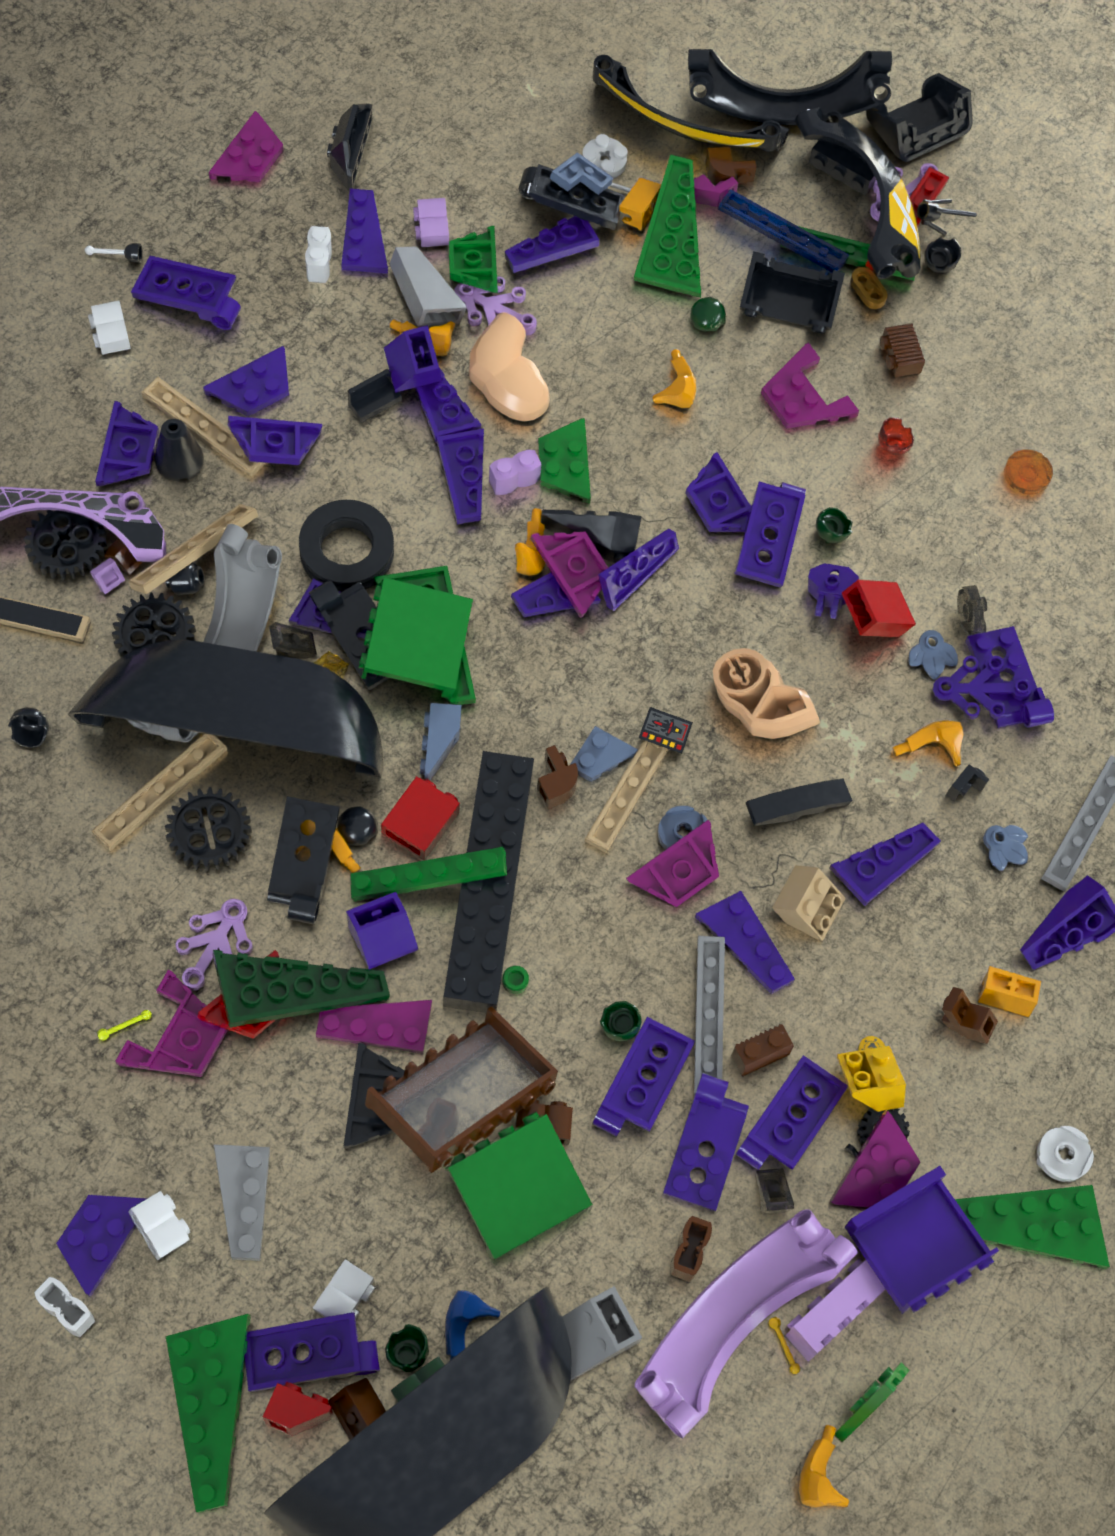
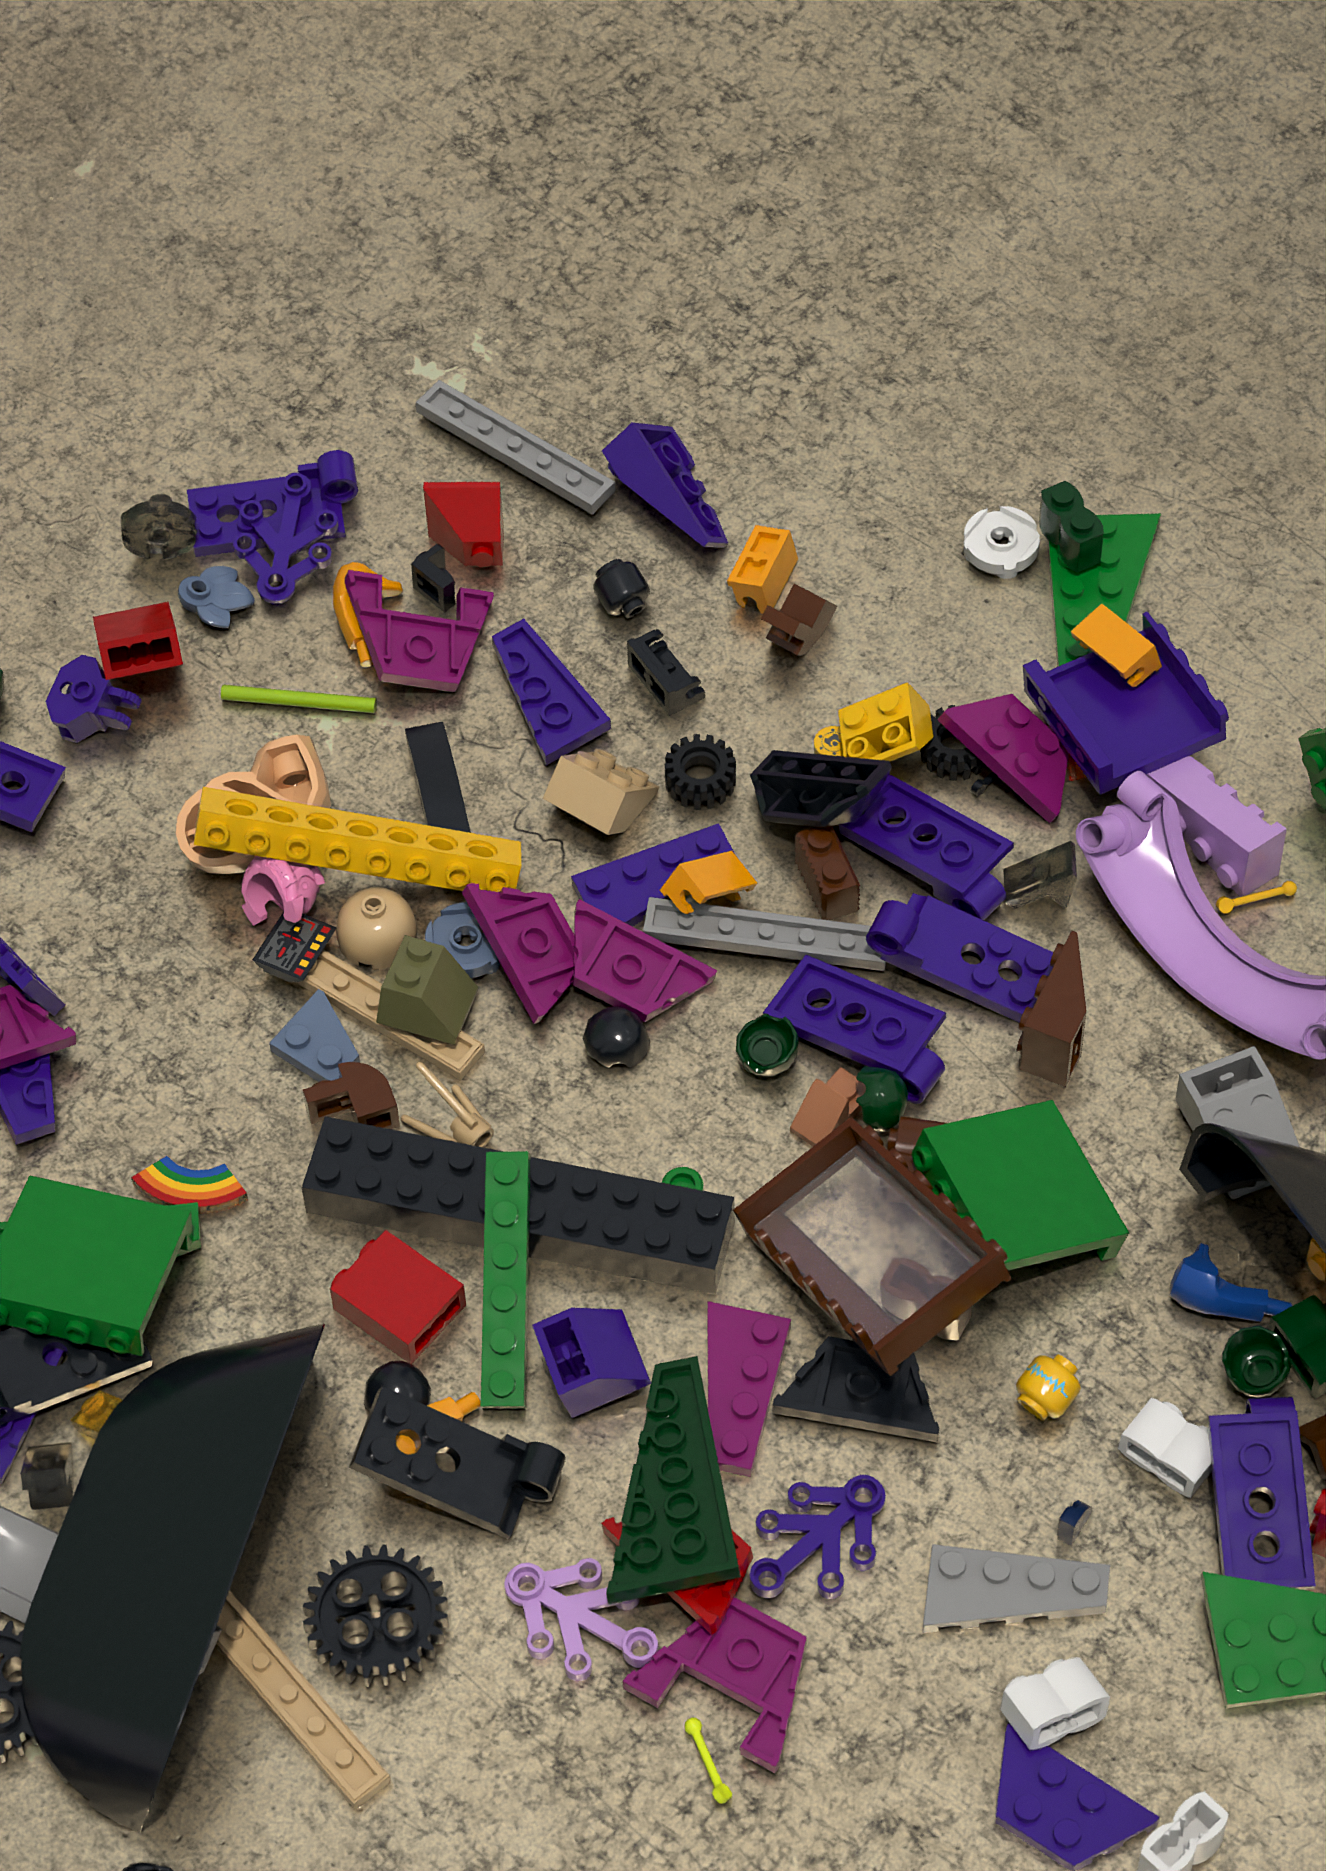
camera: 75 degrees left, 10 degrees down
sand blue slope [420,703,461,781] -> none
reddish brown brick [670,1216,712,1282] -> none
sand blue plate [983,825,1028,871] -> none
none -> tile [131,1156,248,1214]
none -> yellow brick [193,786,522,892]
none -> lime bar [221,685,377,713]
none -> bright pink helmet [241,856,325,926]
none -> tan cylinder [336,887,418,970]
none -> magenta wing [344,570,494,692]
none -> olive slope [376,935,478,1045]
none -> tan plant [401,1061,494,1148]
none -> red slope [423,482,504,567]
none -> magenta wing [573,899,717,1022]
none -> black hair [583,1006,650,1068]
none -> black head [593,559,650,618]
none -> black hinge [627,629,705,717]
none -> light orange hinge [660,851,758,914]
none -> black tyre [665,734,736,810]
none -> black wedge [750,750,892,828]
none -> dark purple plant [750,1475,886,1599]
none -> nougat slope [790,1067,866,1146]
none -> dark green hair [856,1066,908,1132]
none -> reddish brown slope [1016,930,1087,1087]
none -> yellow head [1016,1354,1081,1421]
none -> dark green brick [1039,481,1104,572]
none -> tile [1057,1500,1093,1546]
none -> light orange hinge [1070,604,1162,687]

